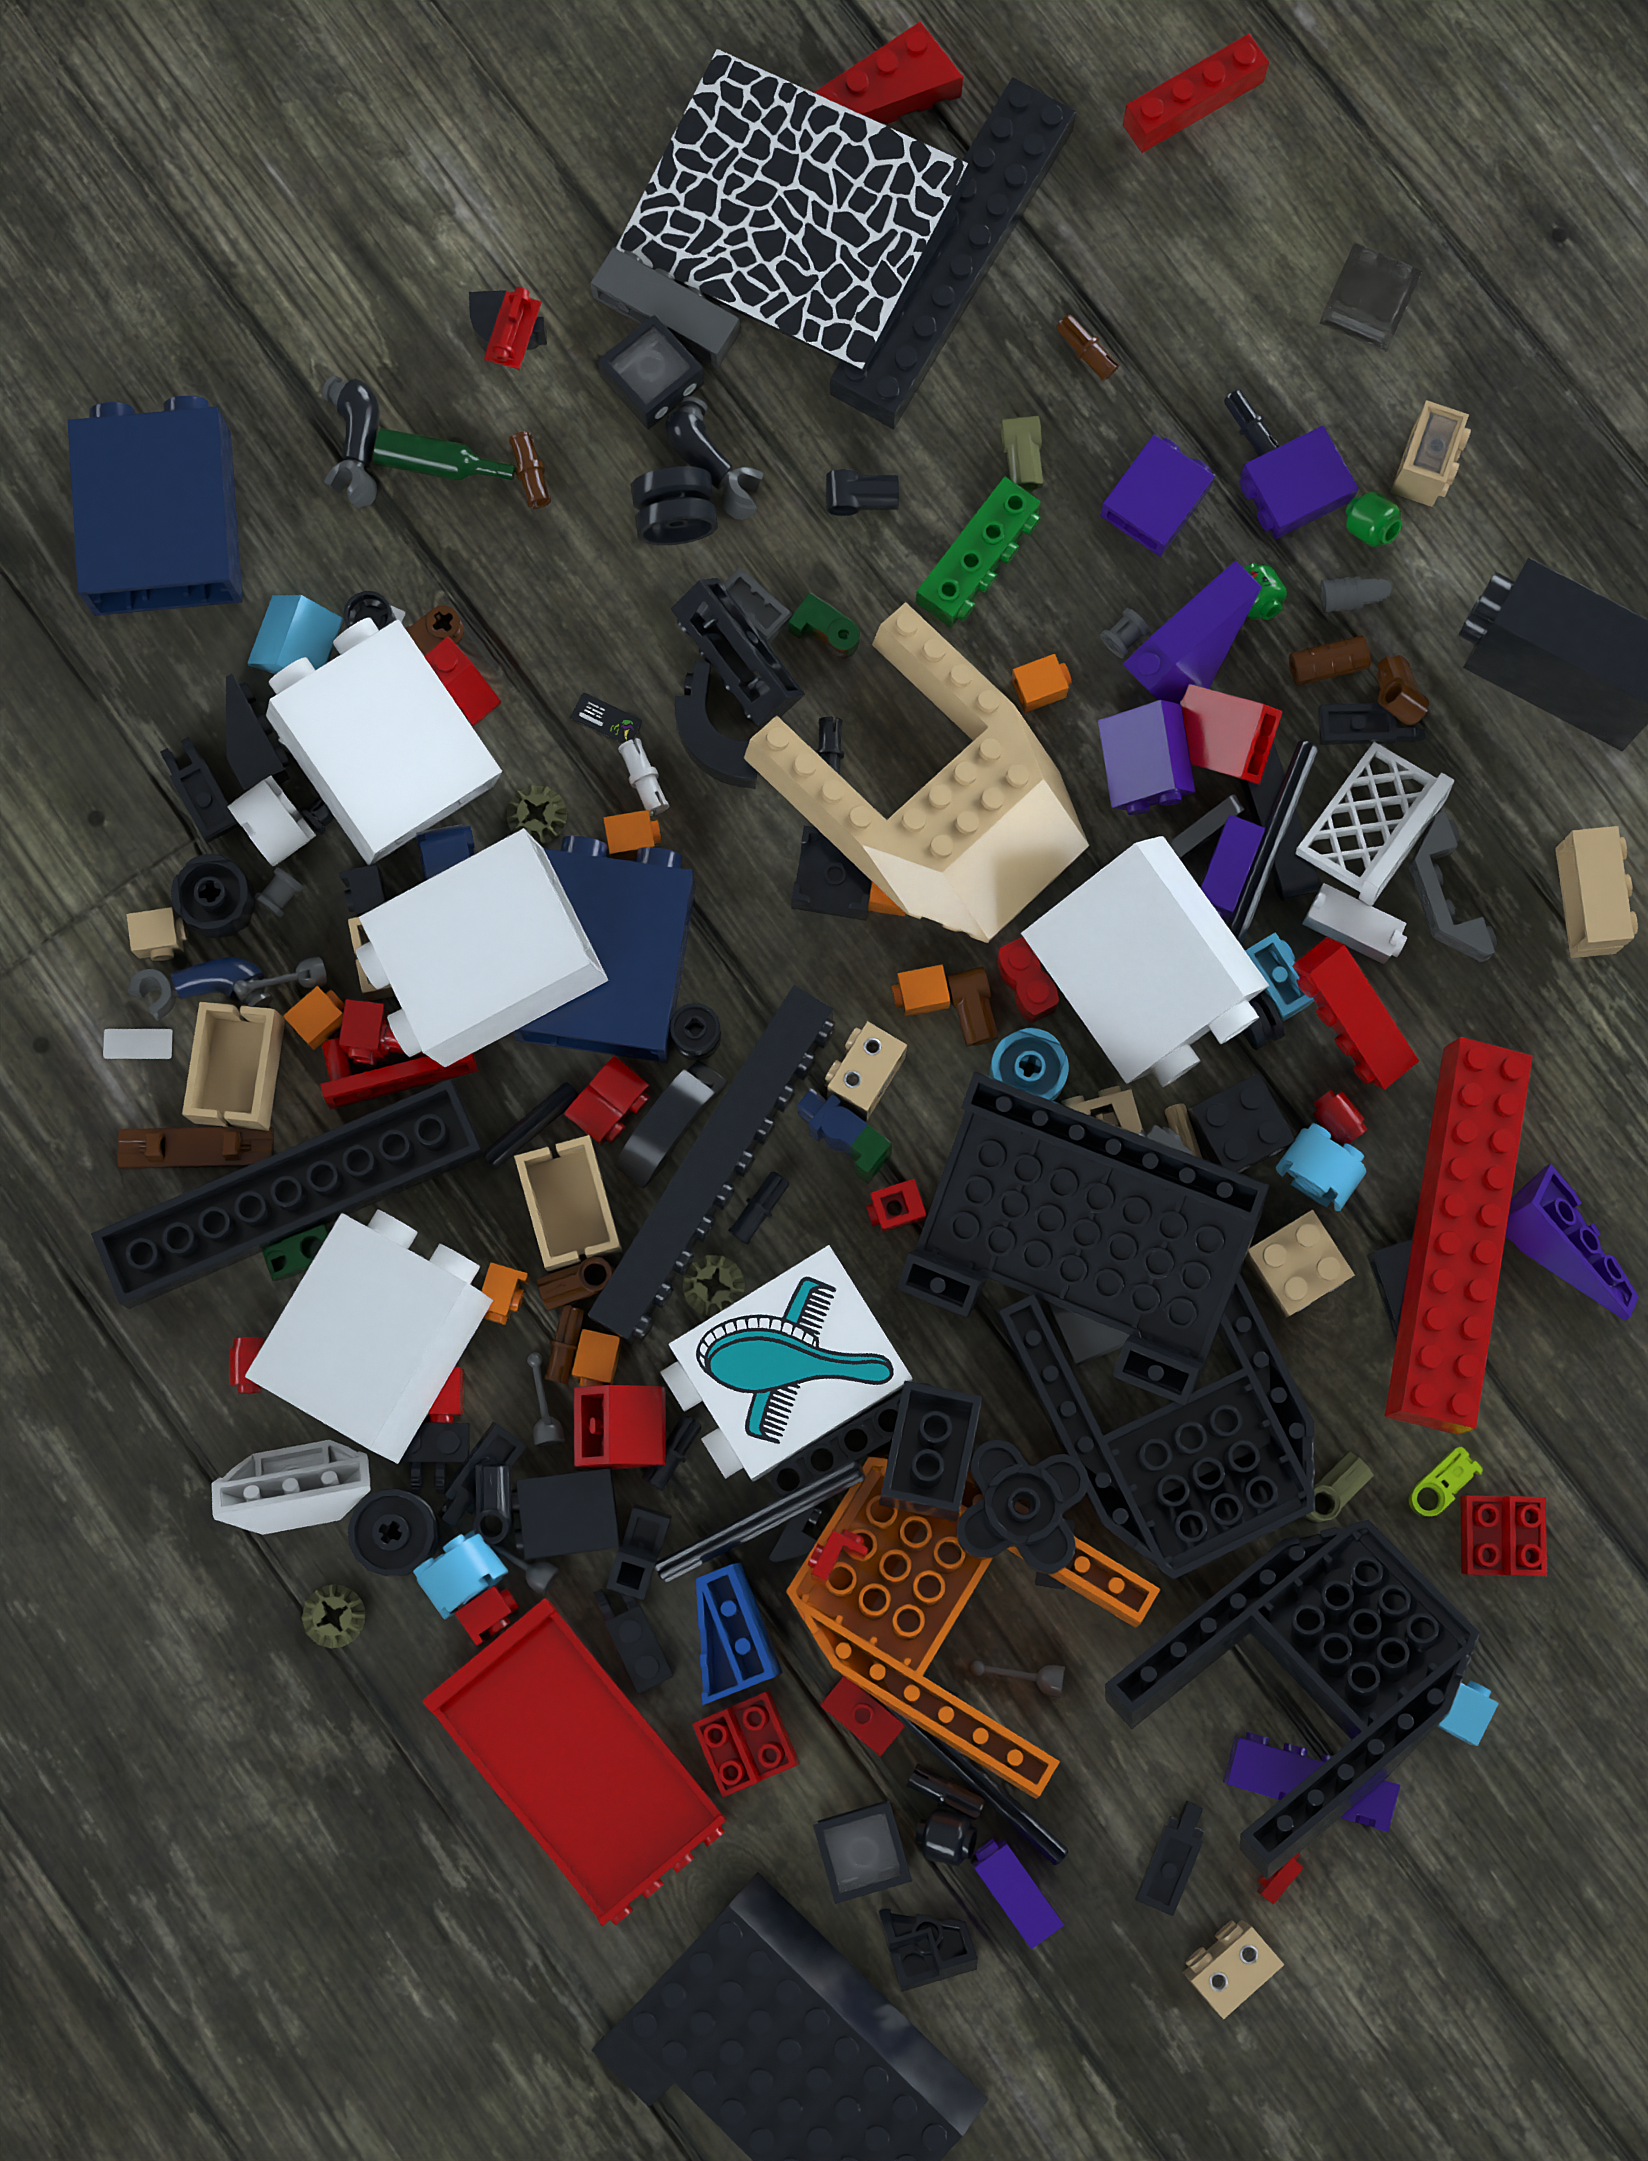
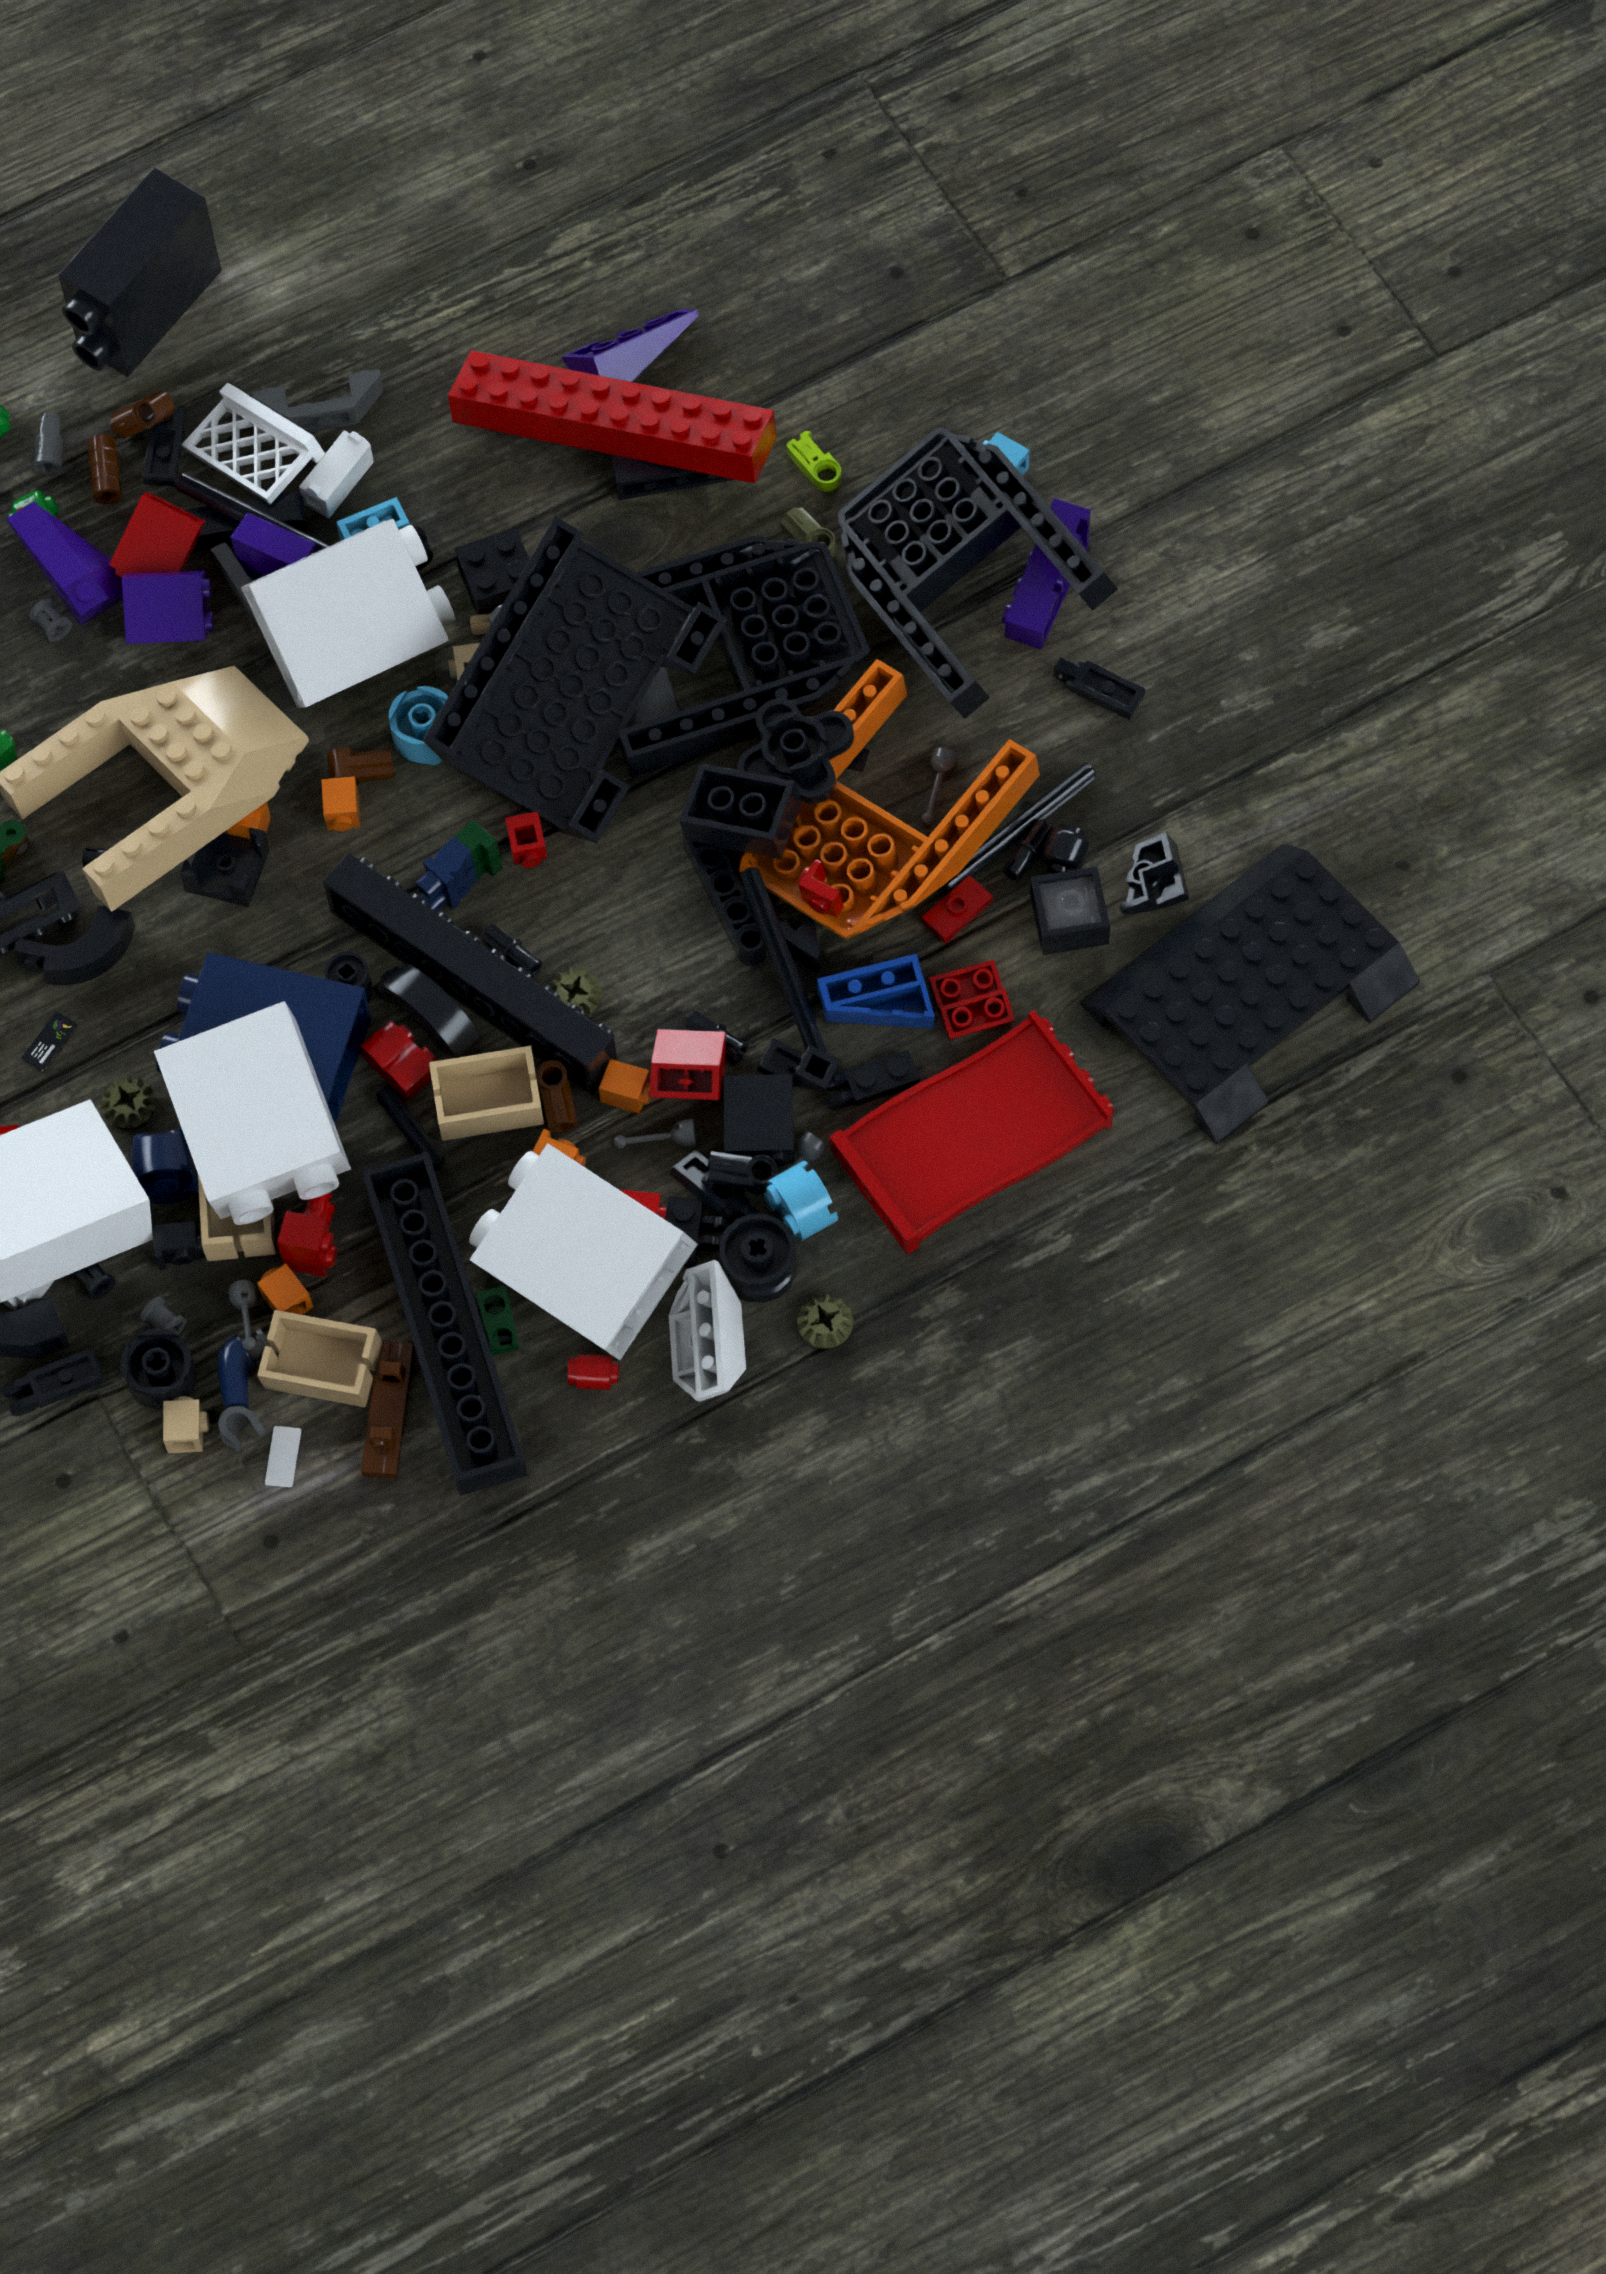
camera: 80 degrees left, 15 degrees down
white brick [227,775,316,866] -> none
red piece [320,1038,478,1110] -> none
red brick [455,1586,520,1646] -> none
reddish brown axle [544,1305,584,1384] -> none
orange brick [604,810,662,860] -> none
white pin [618,738,669,816] -> none
white brick [660,1245,913,1482] -> none
tan piece [825,1021,907,1122] -> none
dark purple brick [971,1838,1064,1950] -> none
red brick [996,937,1059,1024] -> none
orange brick [1011,654,1072,713] -> none
tan piece [1182,1919,1284,2019] -> none
tan piece [1245,1210,1355,1320] -> none
red bracket [1257,1853,1304,1905] -> none
medium azure brick [1276,1123,1367,1211] -> none
red brick [1292,937,1419,1090] -> none
red brick [1312,1089,1368,1147] -> none
red slope [1460,1495,1547,1576] -> none
tan piece [1555,826,1638,958] -> none

